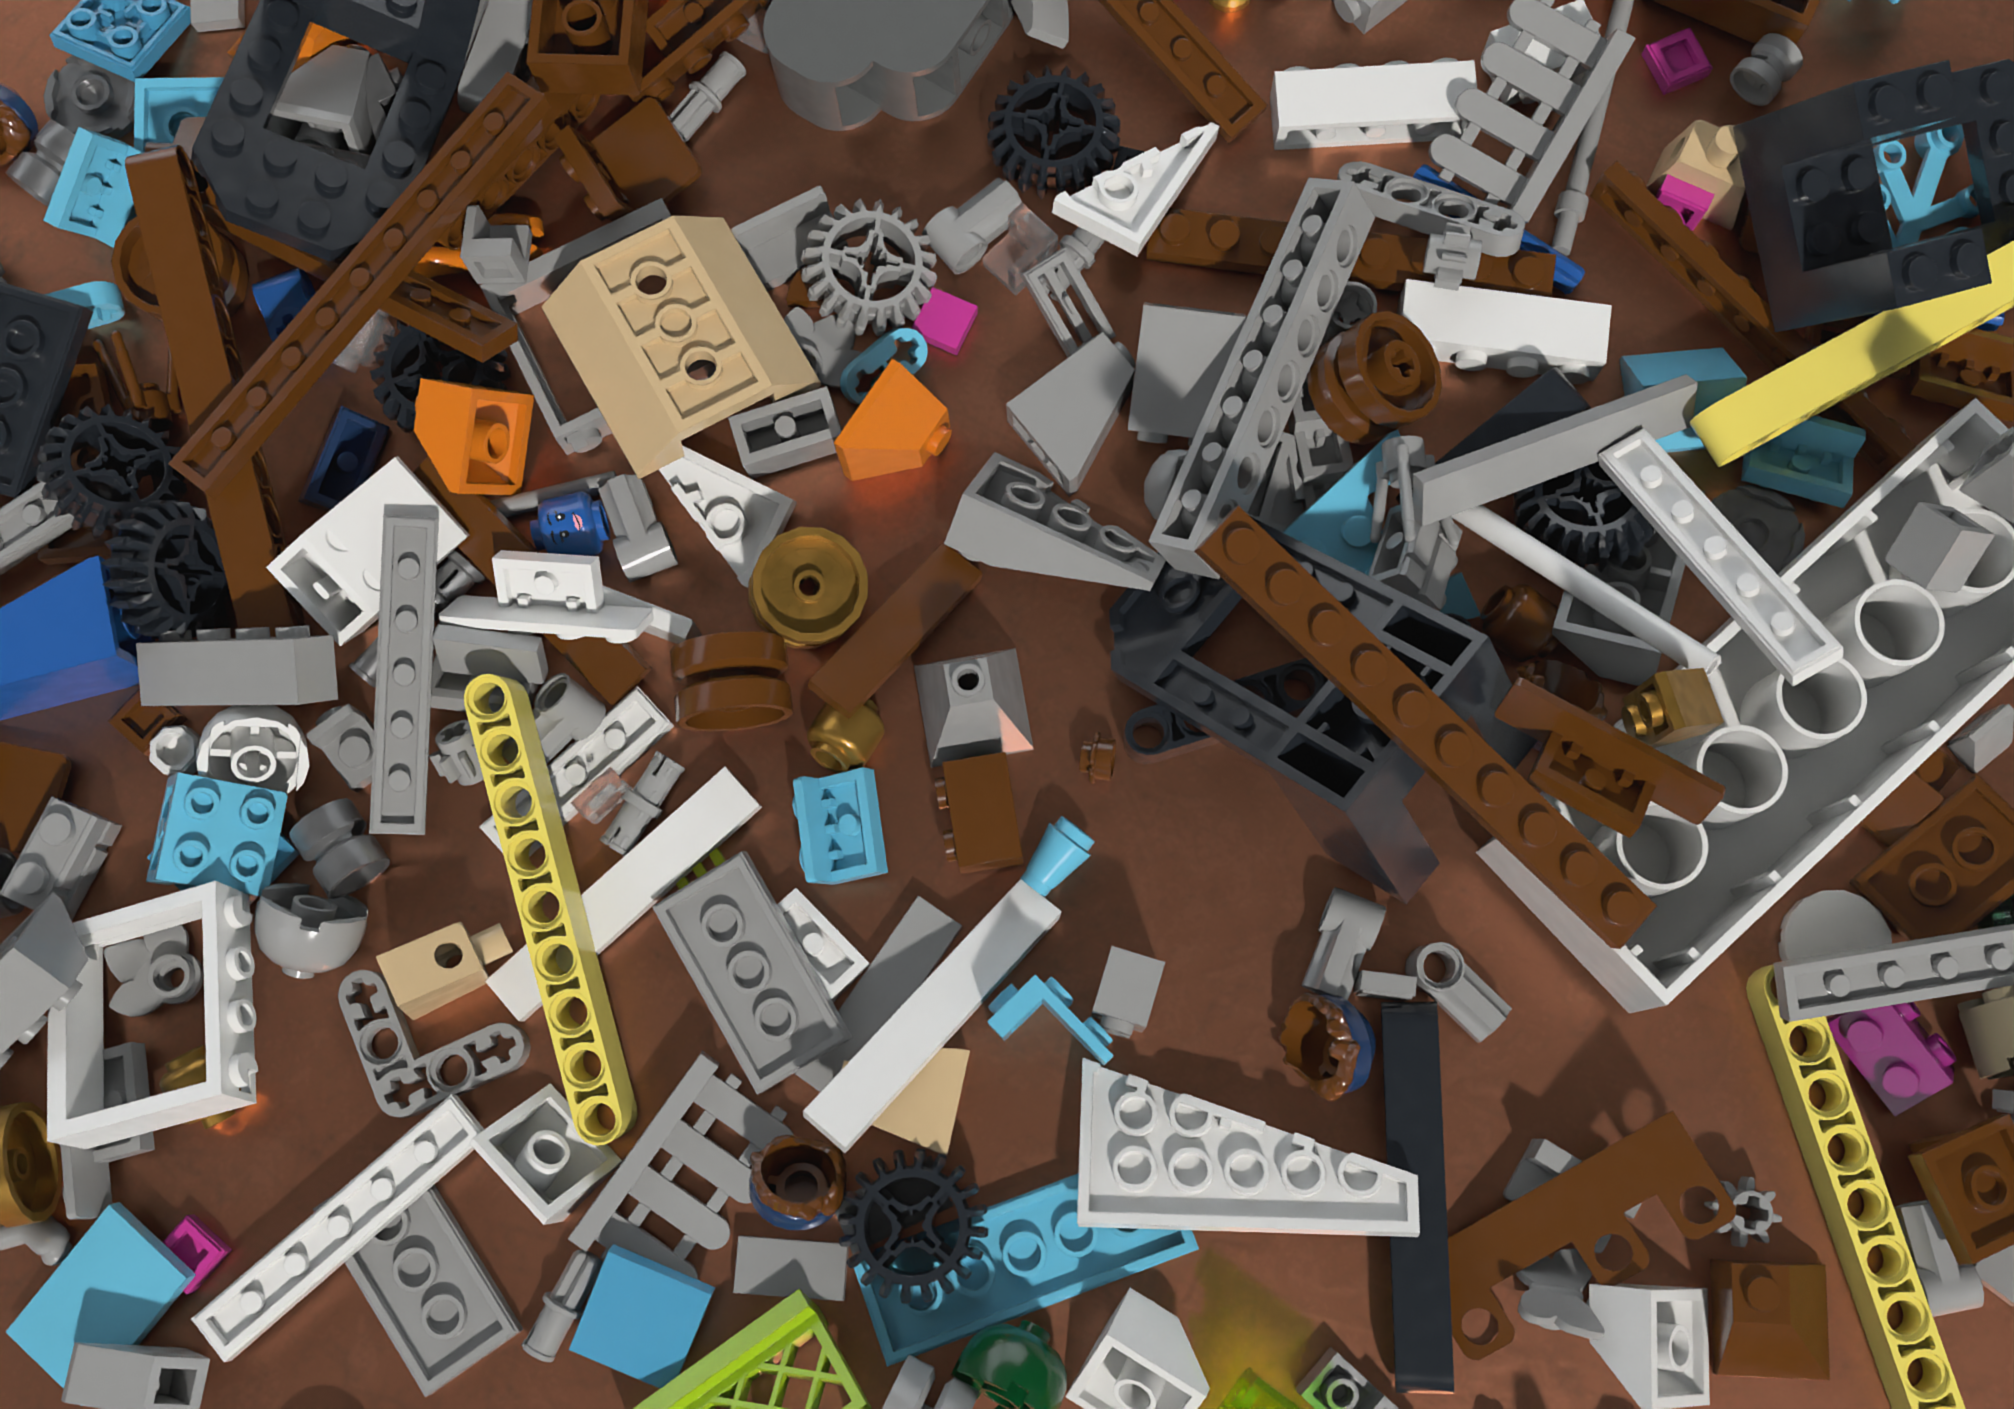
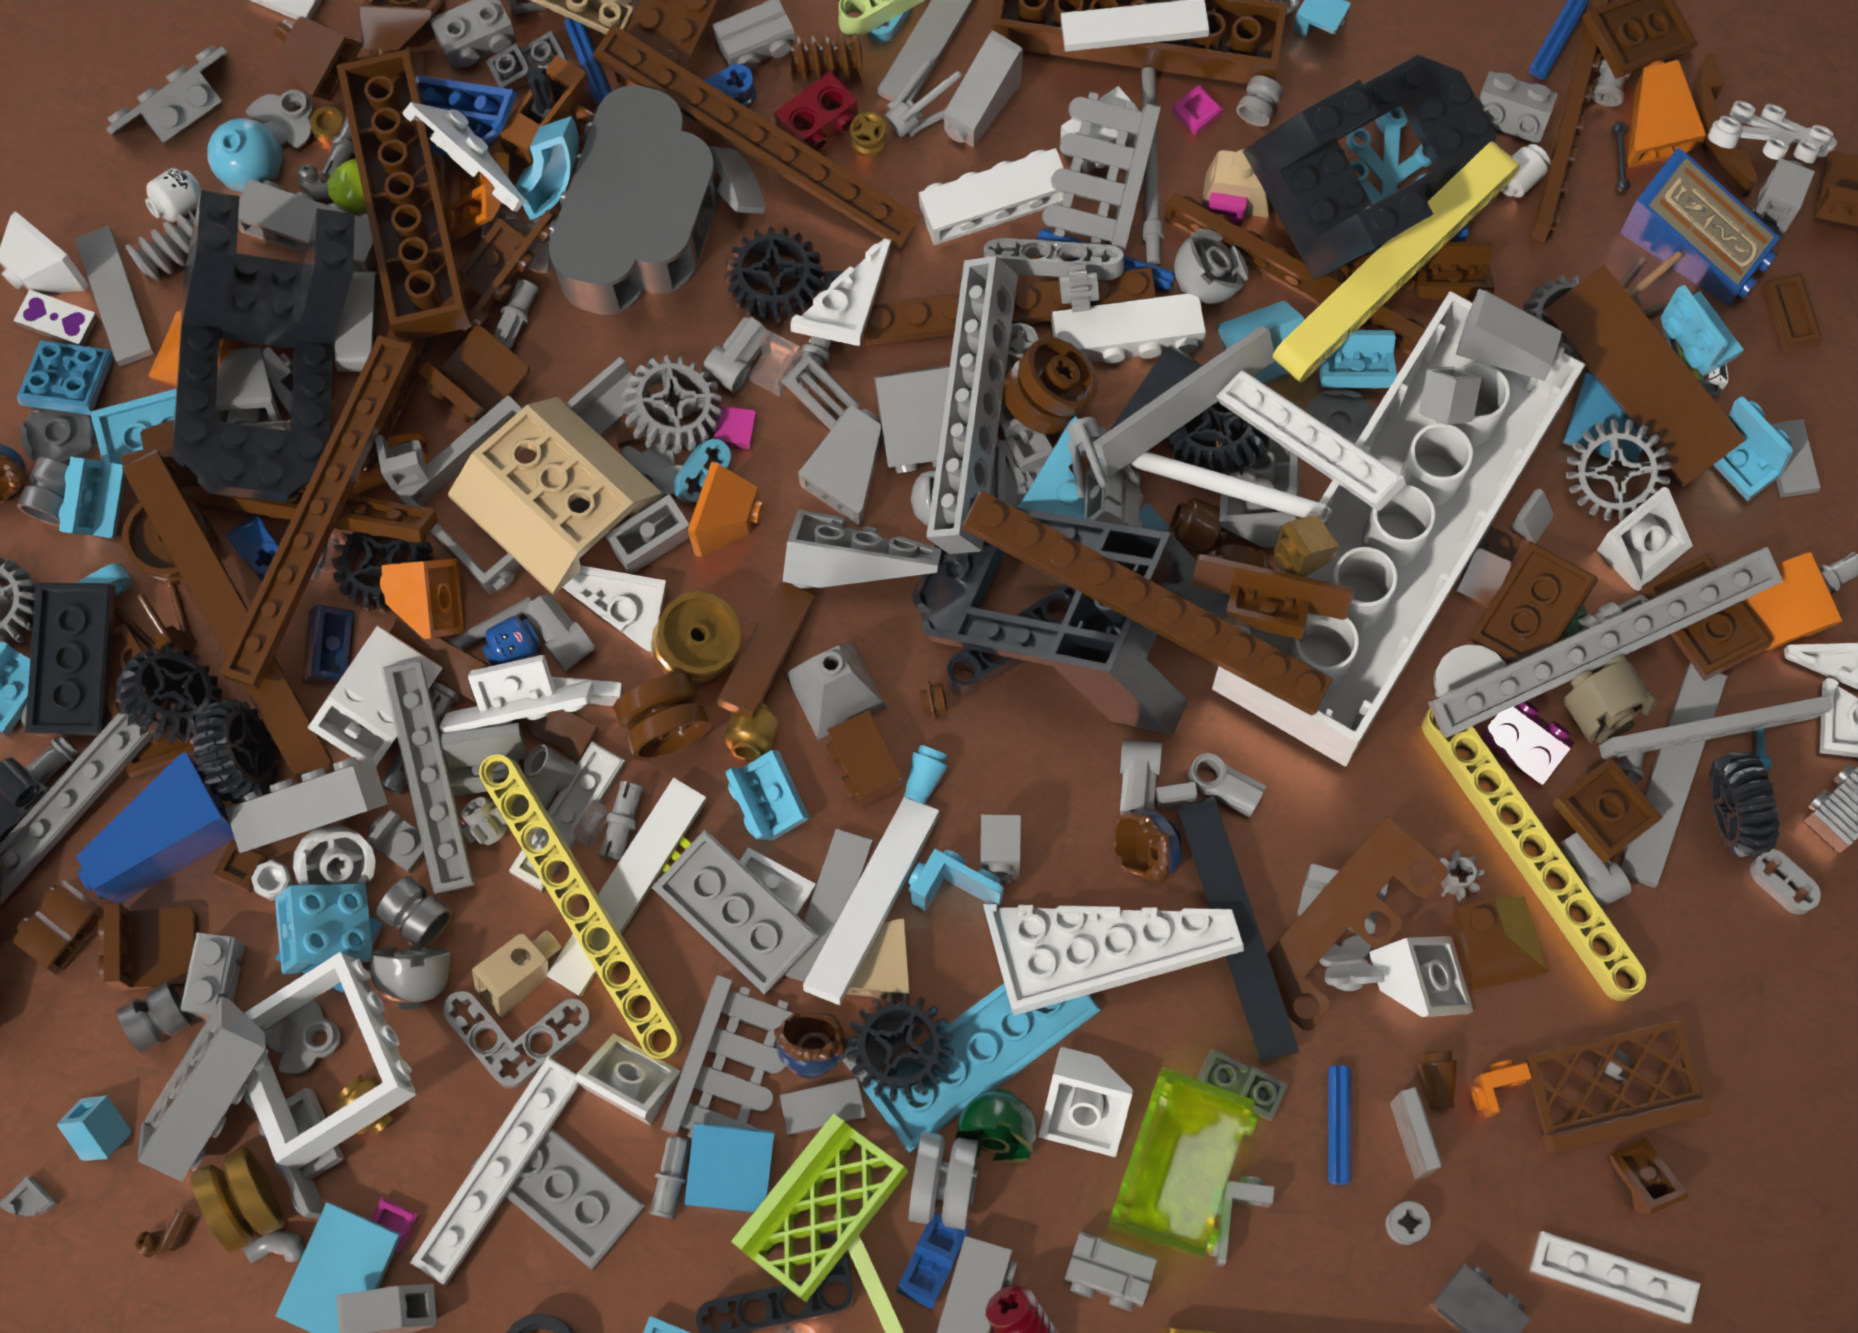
camera: 20 degrees left, 5 degrees down
none -> light grey cylinder [1174,229,1249,304]

